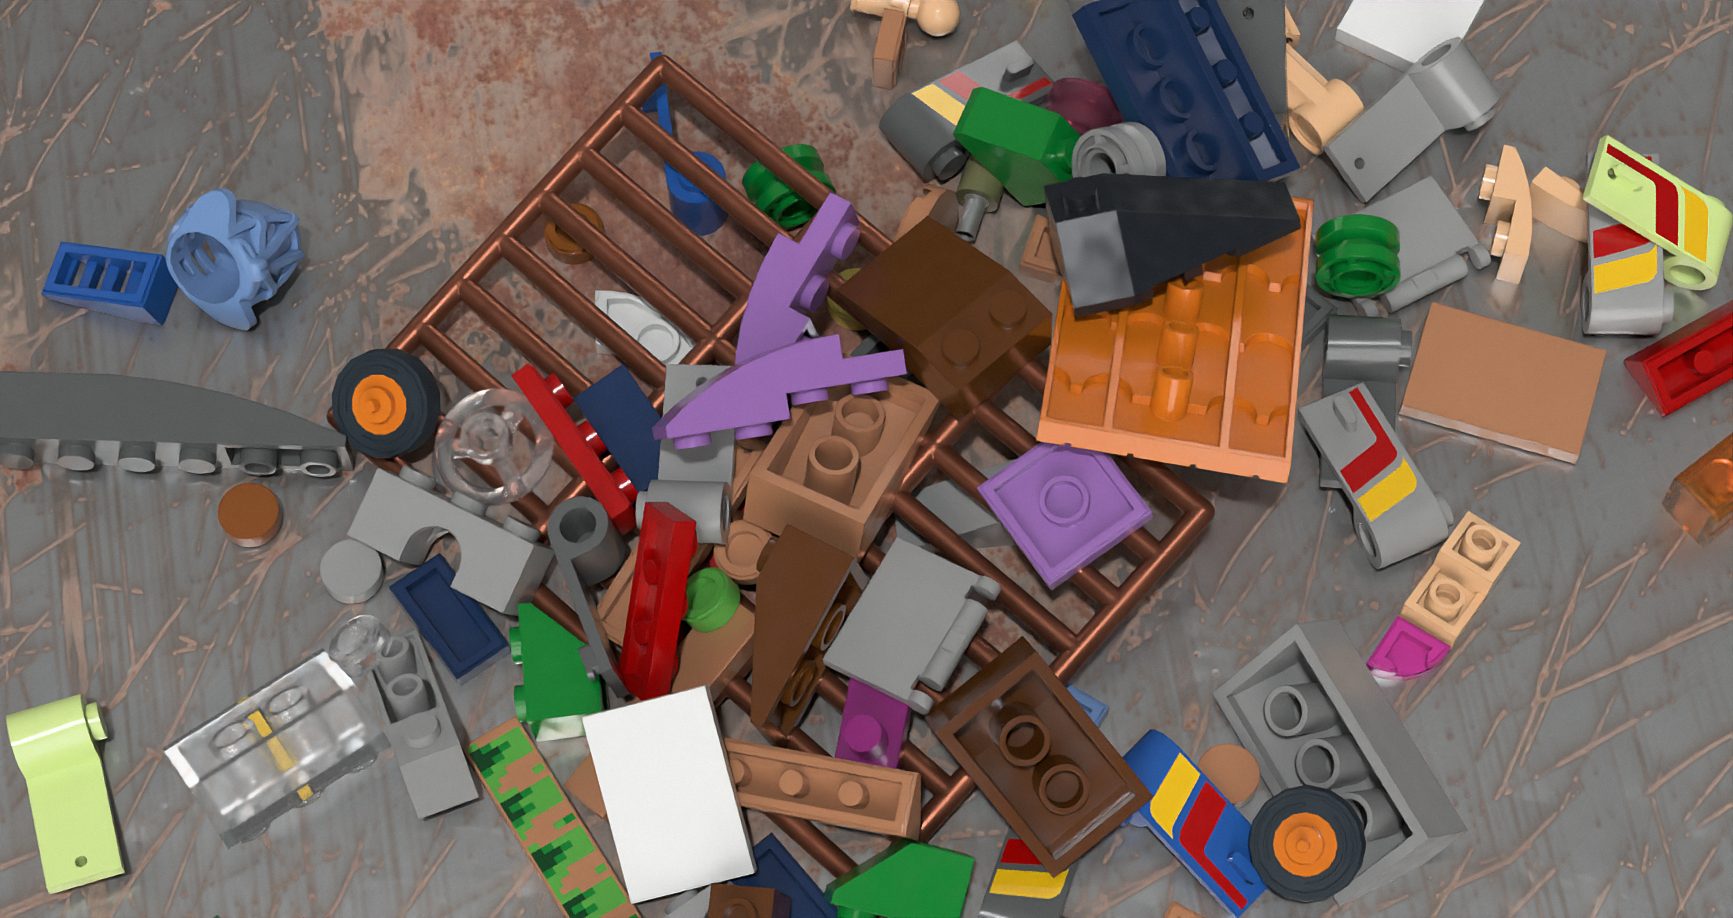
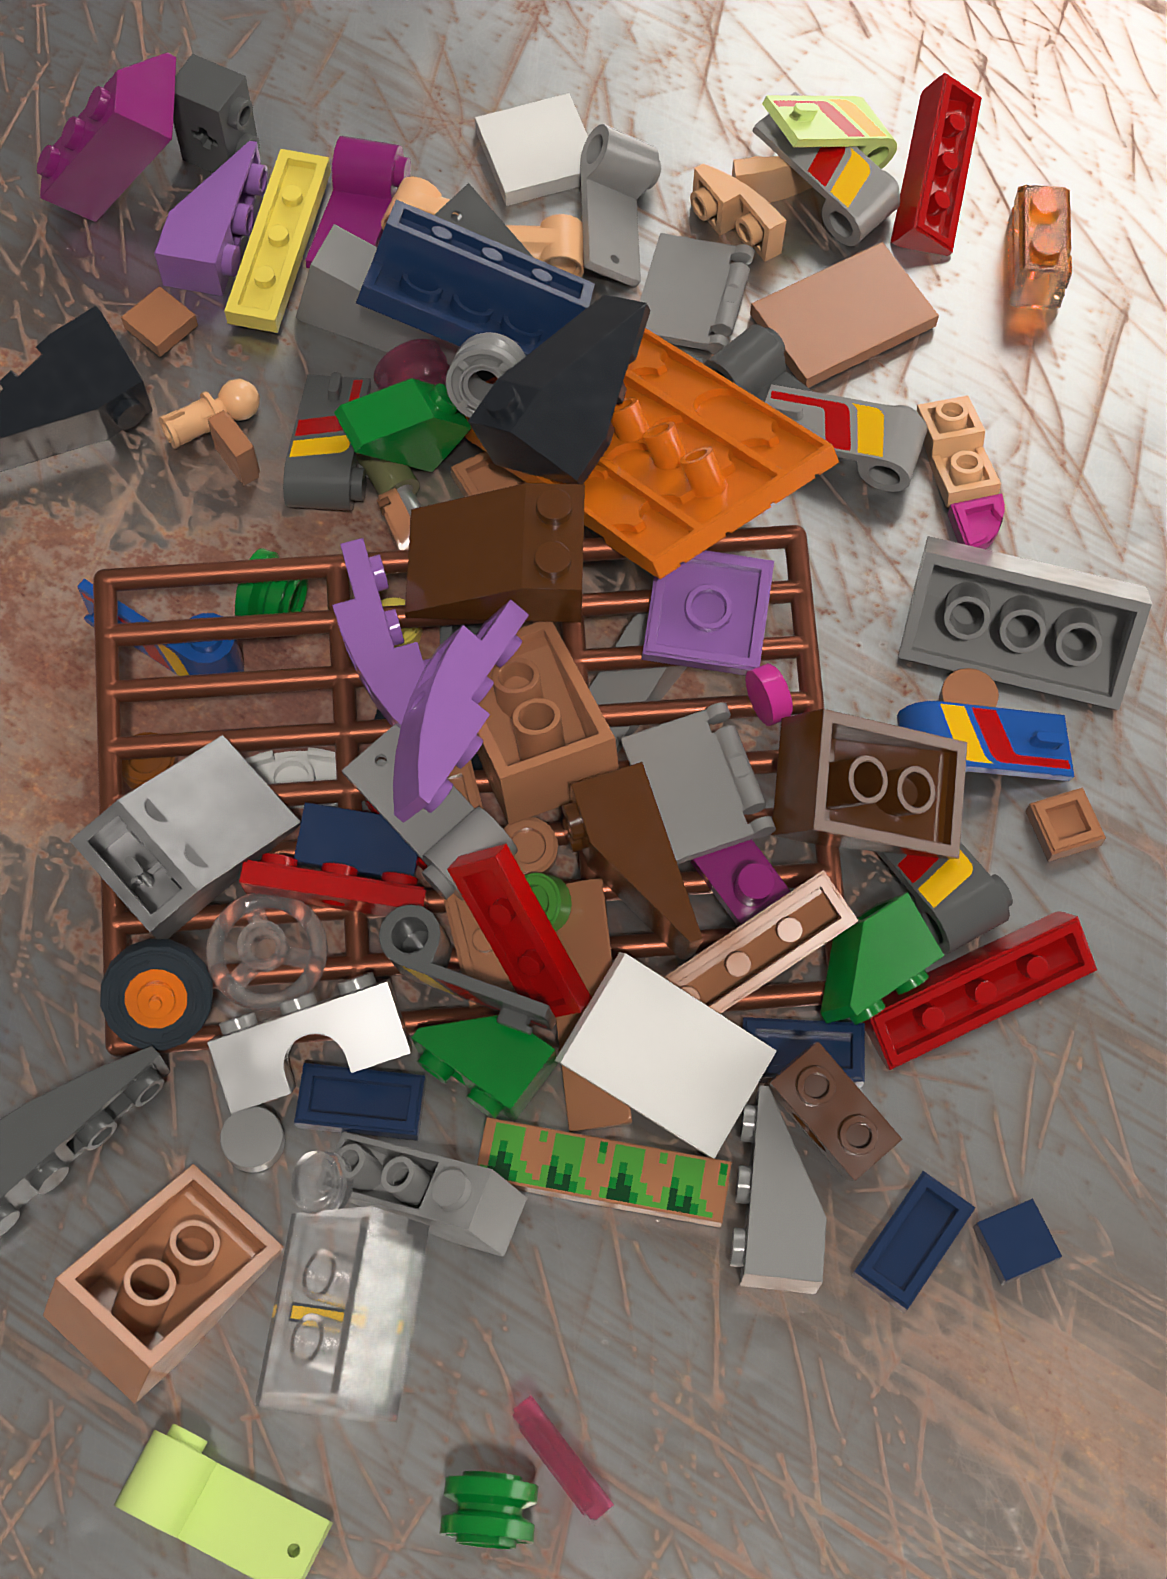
camera: 50 degrees left, 0 degrees up
dark orange tile [218,483,282,547] -> none
black wheel [1248,785,1366,902] -> none
green wheel [1315,214,1401,298] -> none
none -> nougat slope [43,1164,284,1404]
none -> flat silver slope [69,735,301,939]
none -> dark pink tile [745,663,793,726]

